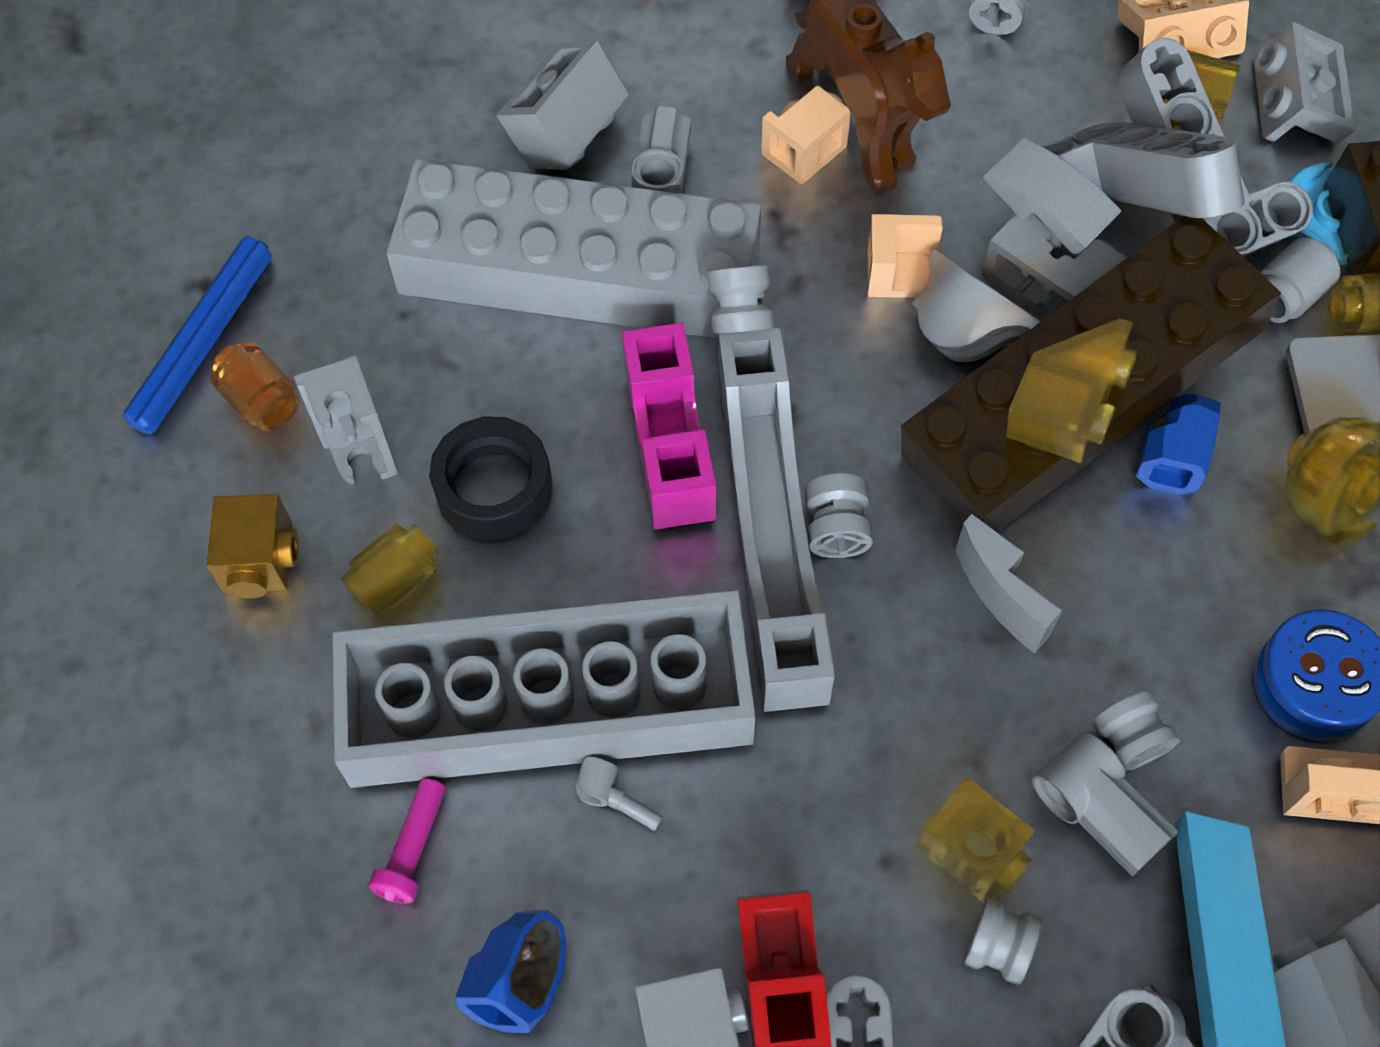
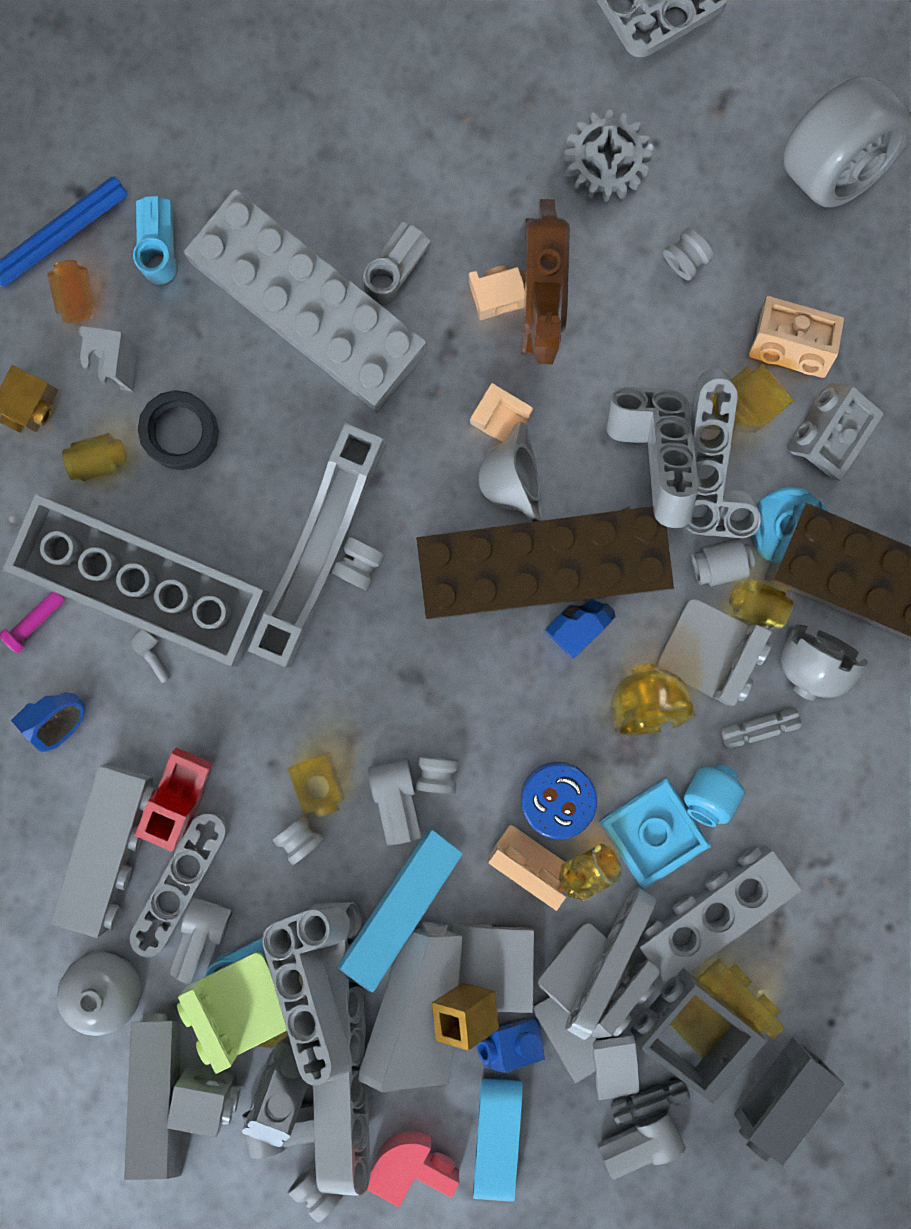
camera: 30 degrees right, 25 degrees up
light grey brick [496,40,629,170] -> none
dark pink arch [622,322,716,530] -> none
light grey wheel [707,265,774,334] -> none
light grey slope [955,514,1062,654] -> none
light grey brick [981,212,1127,318] -> none
light grey slope [982,138,1122,256] -> none
clear yellow slope [1006,318,1138,463] -> none
none -> medium azure piece [133,196,177,285]

